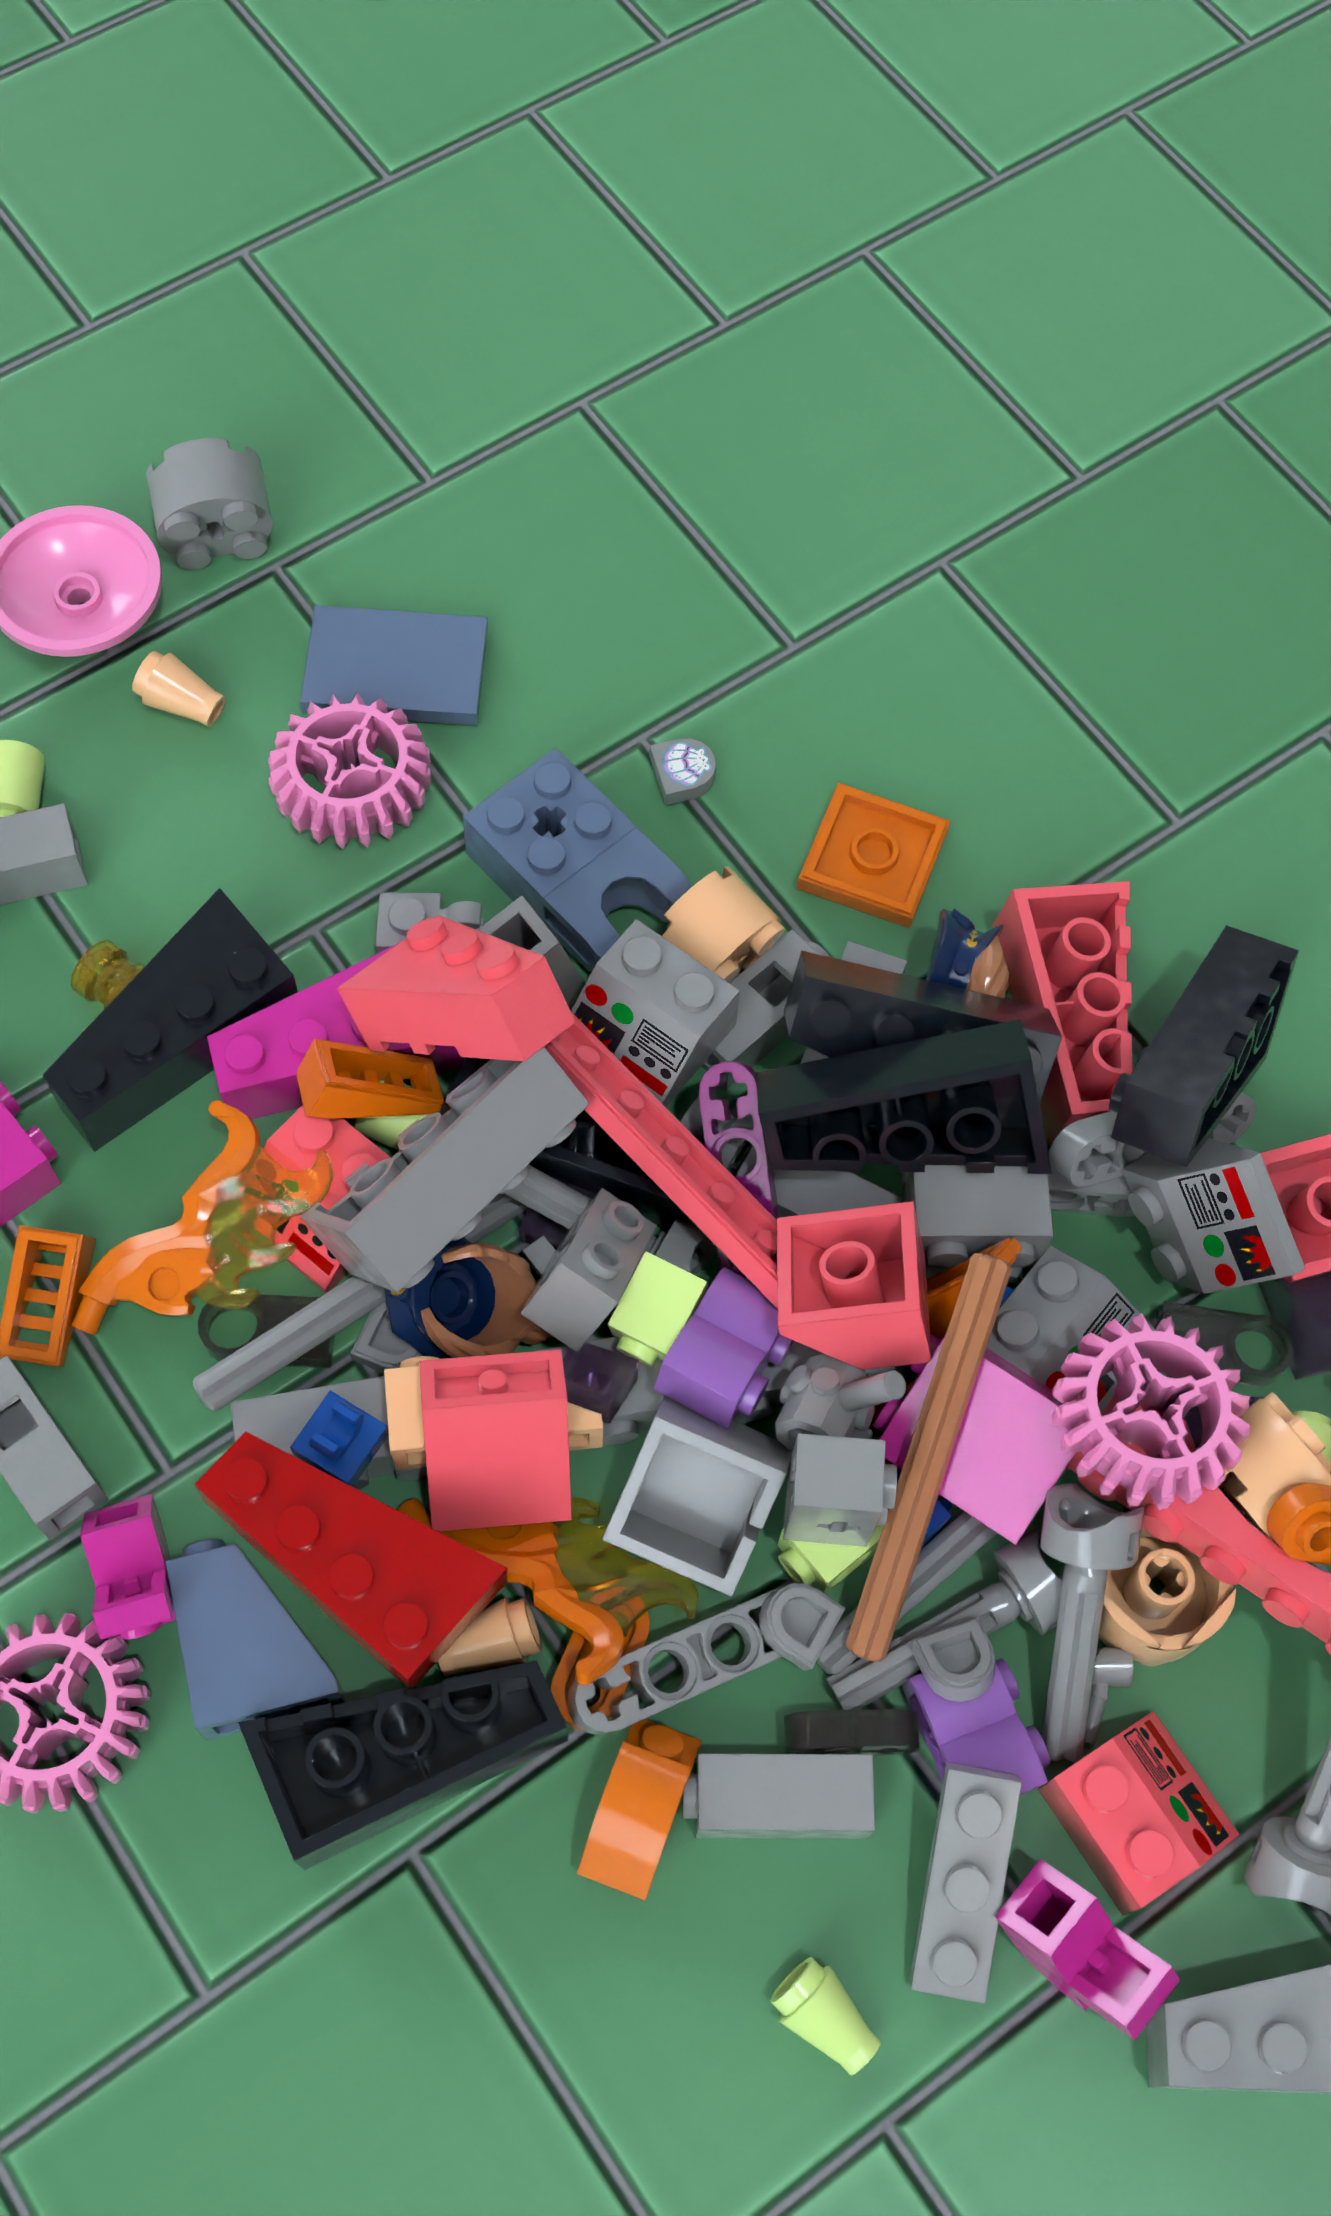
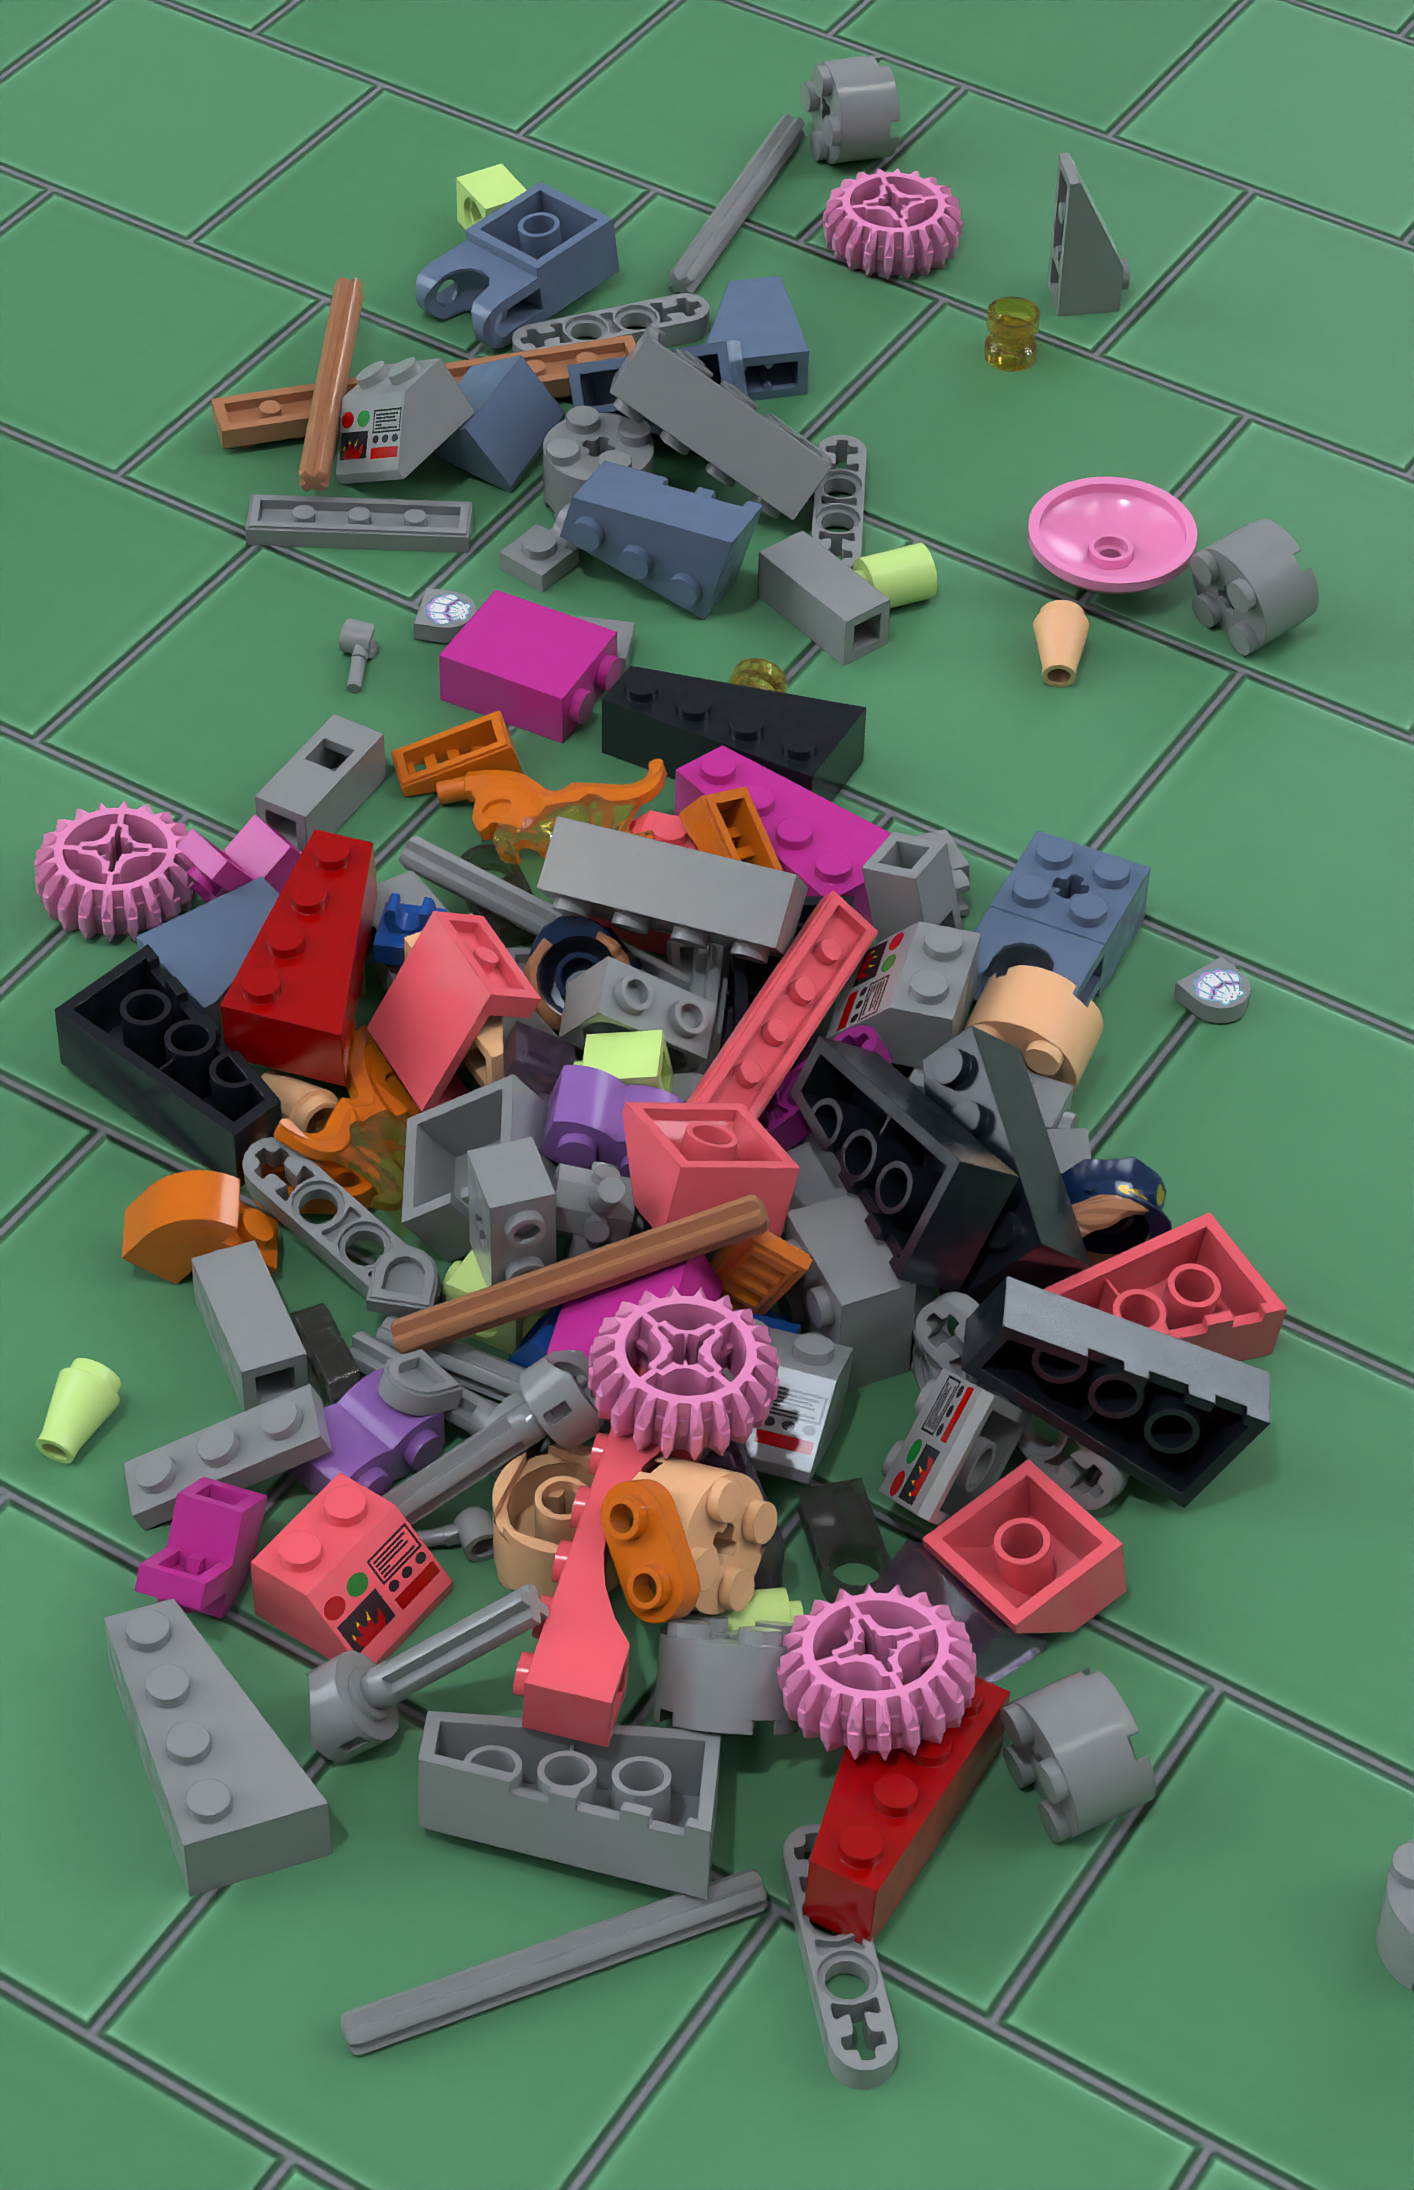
camera: 70 degrees right, 20 degrees down
bright pink gear [268,692,432,850] -> none
sand blue tile [300,605,488,726] -> none
coral wedge [337,915,576,1061] -> none
orange tile [797,782,951,928] -> none

